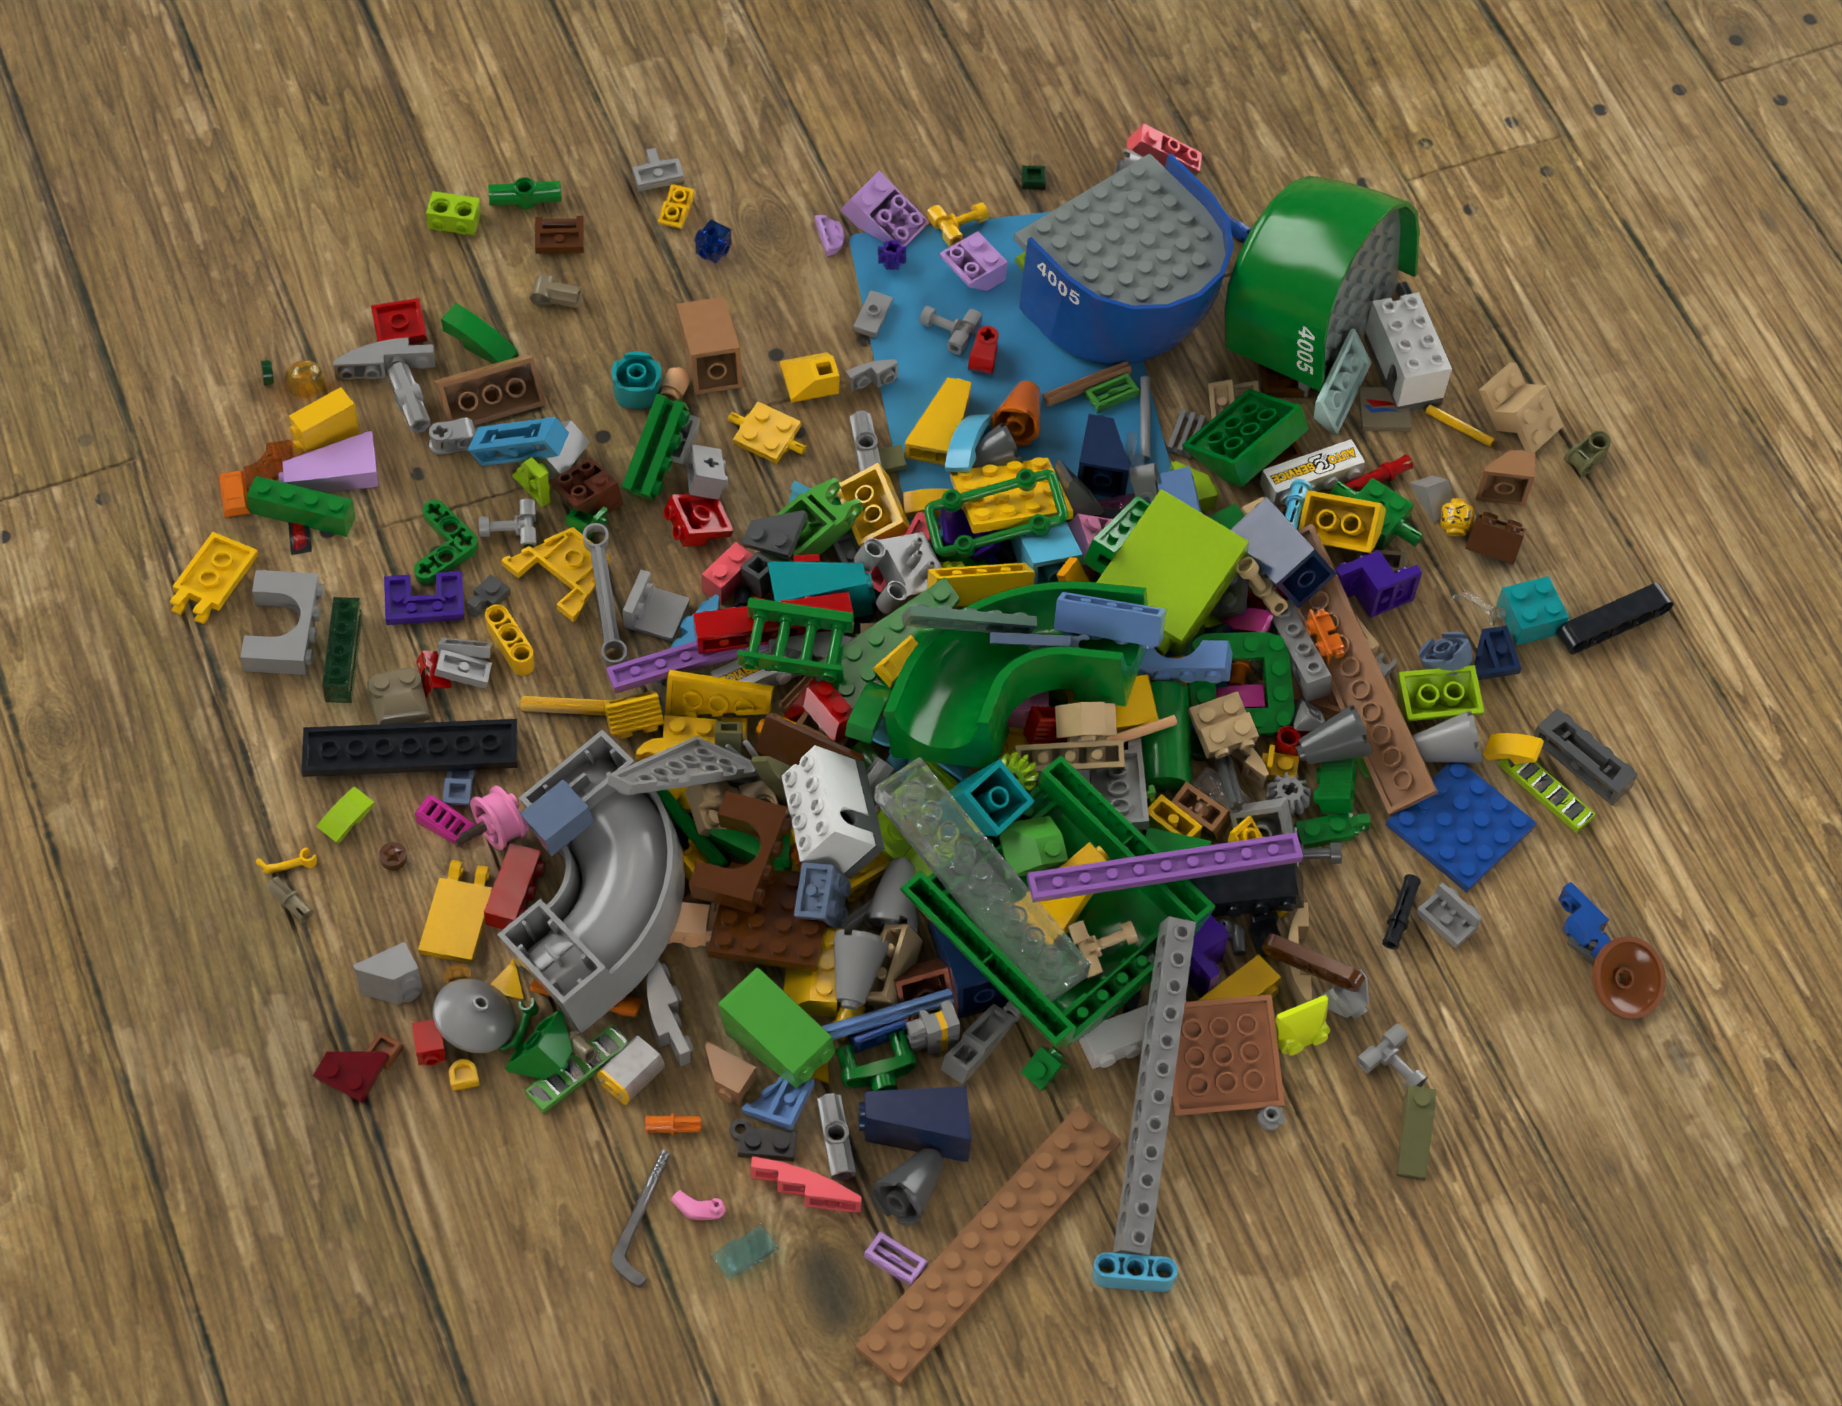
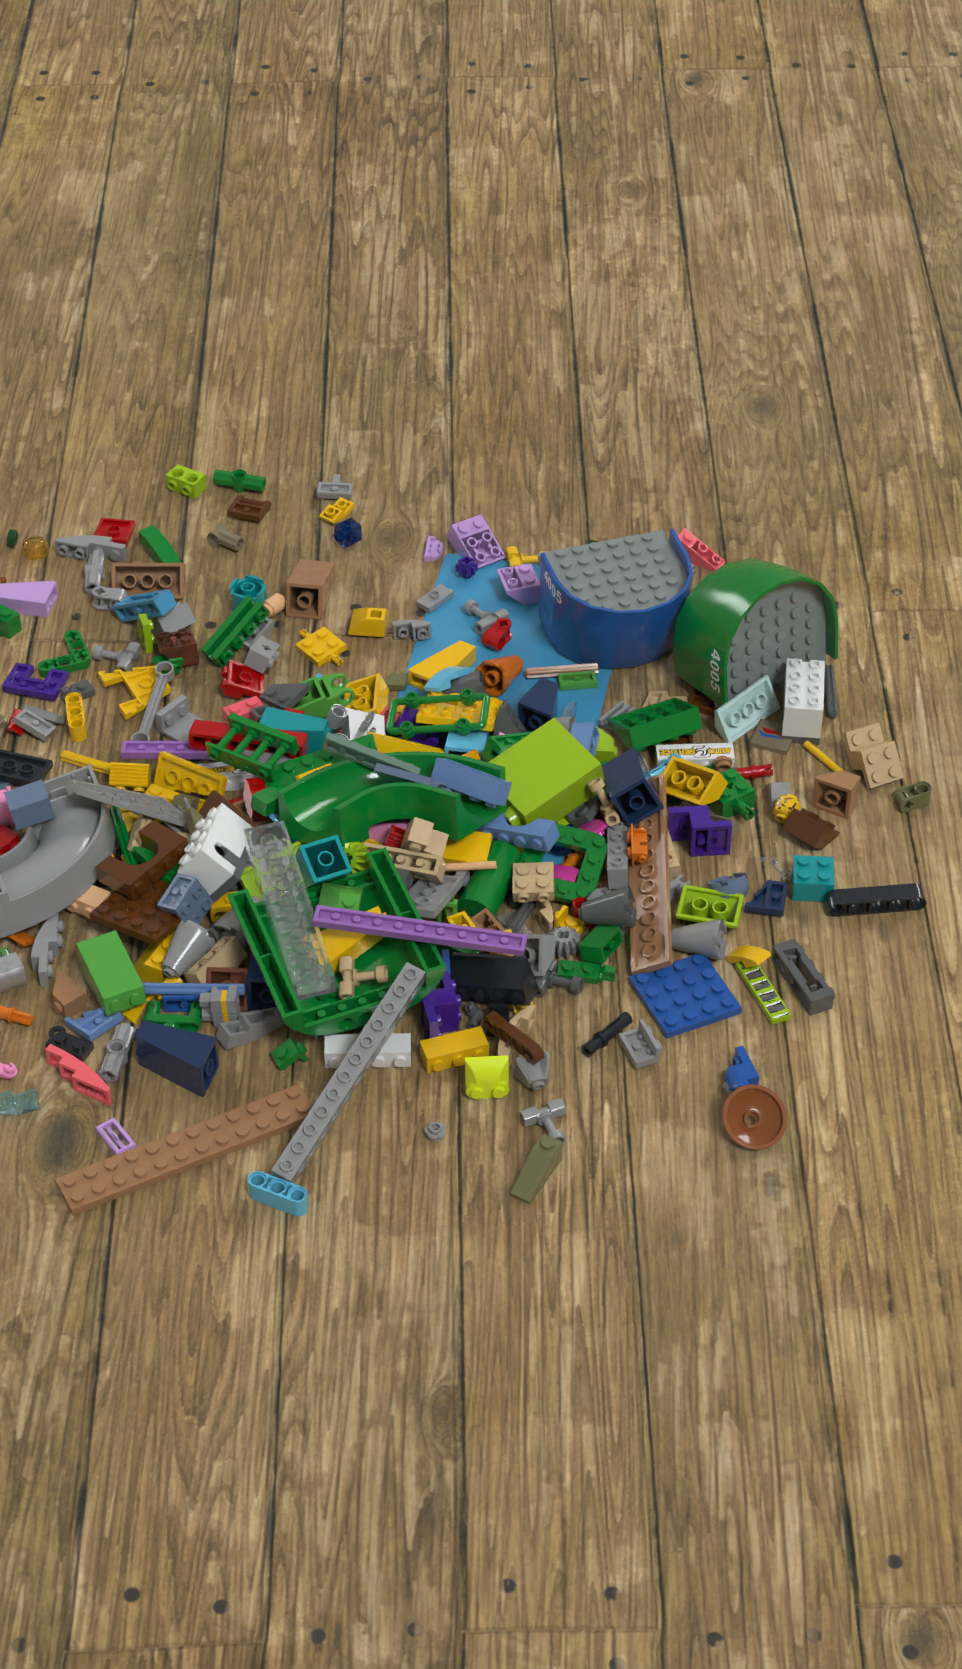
camera: 25 degrees right, 15 degrees down
yellow brick [289,387,360,455] -> none
light grey piece [849,411,881,472] -> none
dark grey cone [872,1148,944,1226] -> none
light grey bar [1140,376,1150,462] -> none
nougat plate [1171,994,1285,1117] -> none
none -> medium nougat plate [713,755,732,773]

